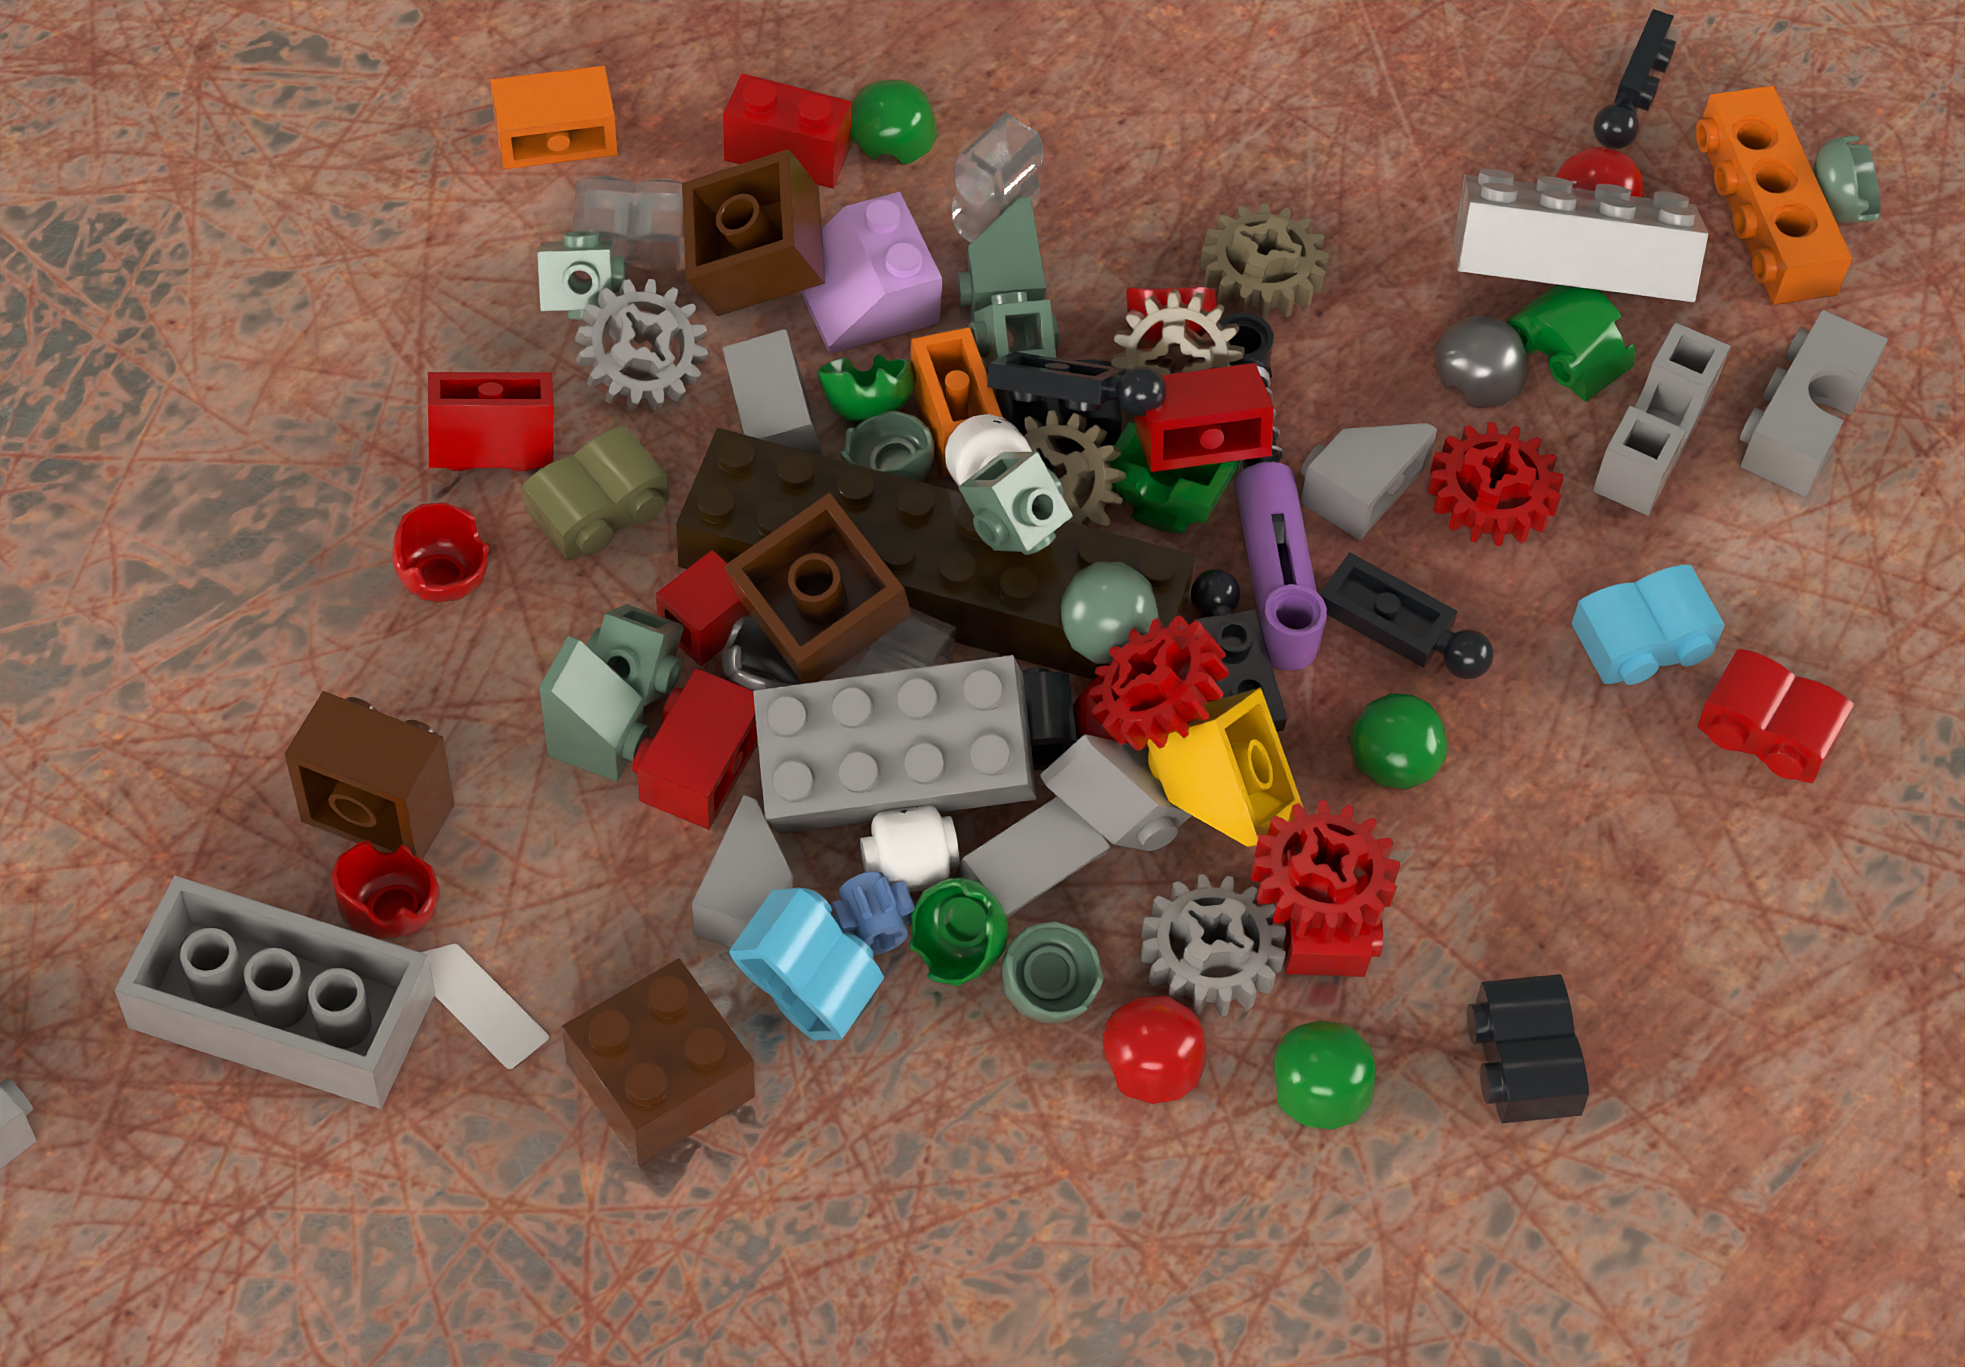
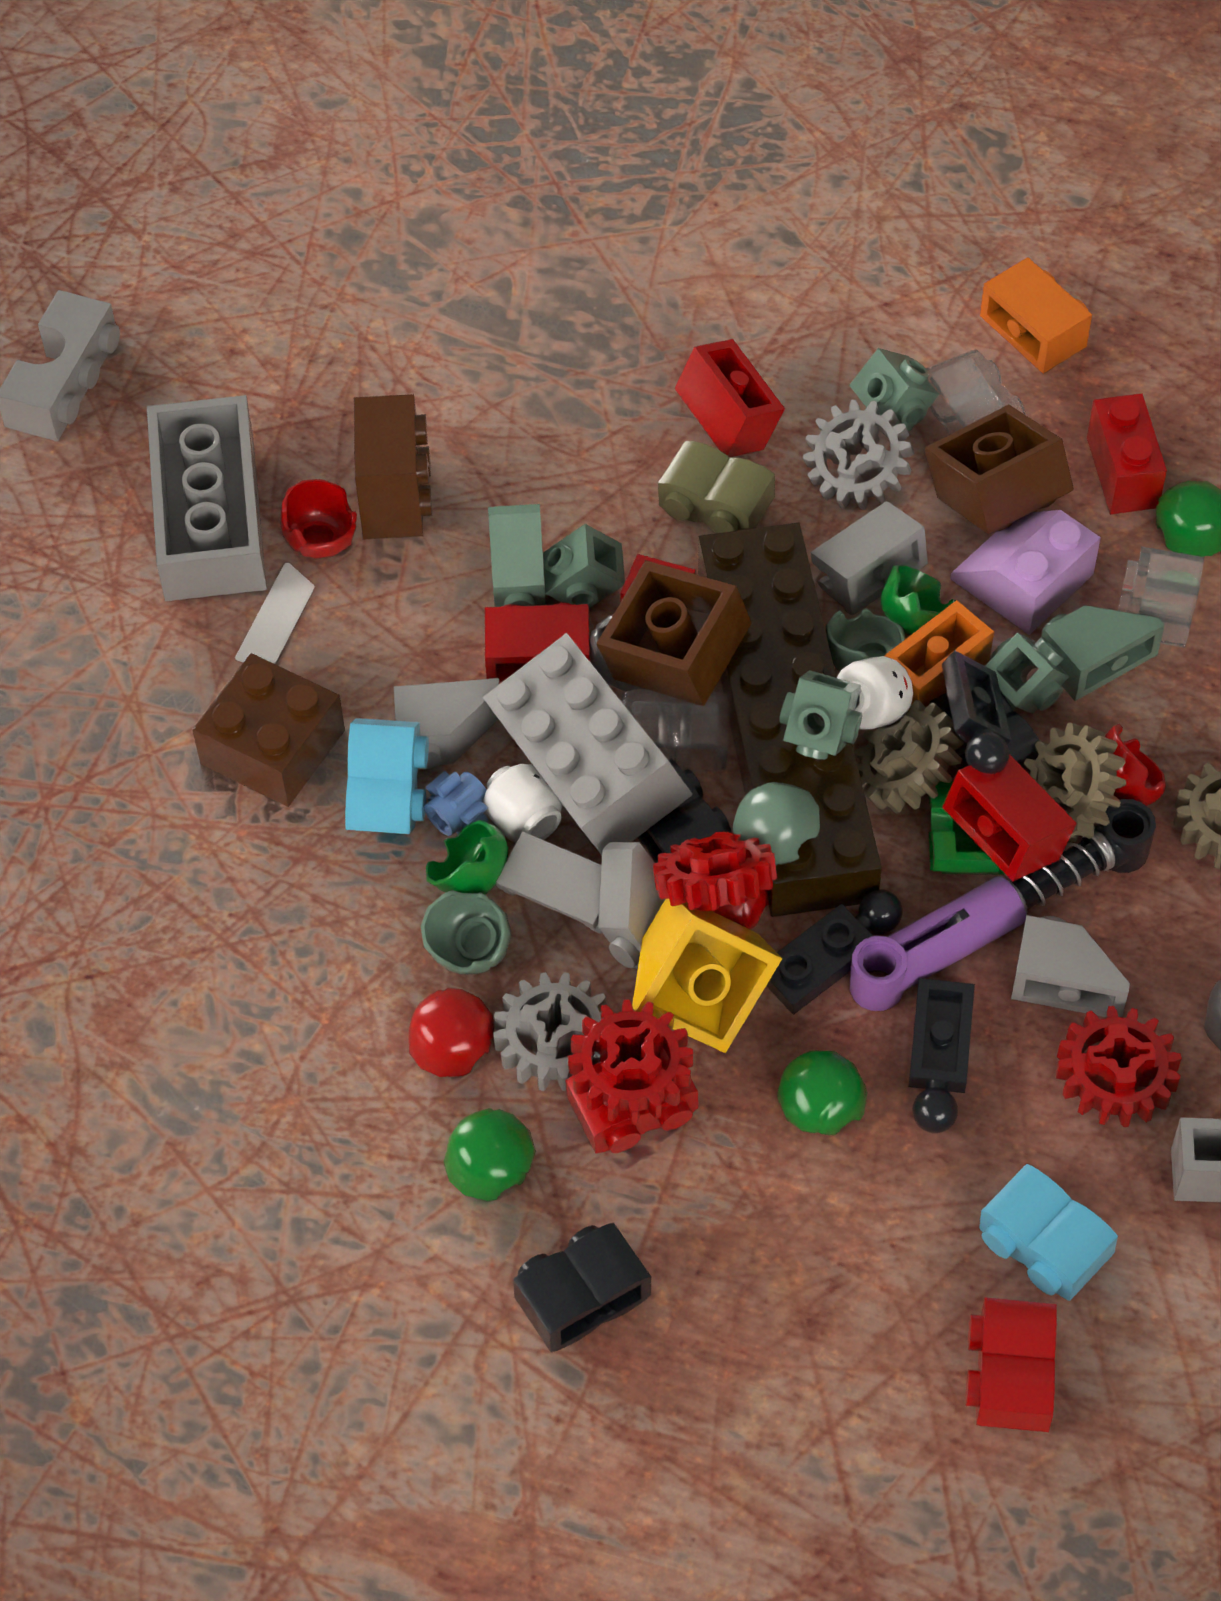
camera: 70 degrees right, 0 degrees up
red hair [392,502,489,603] -> none

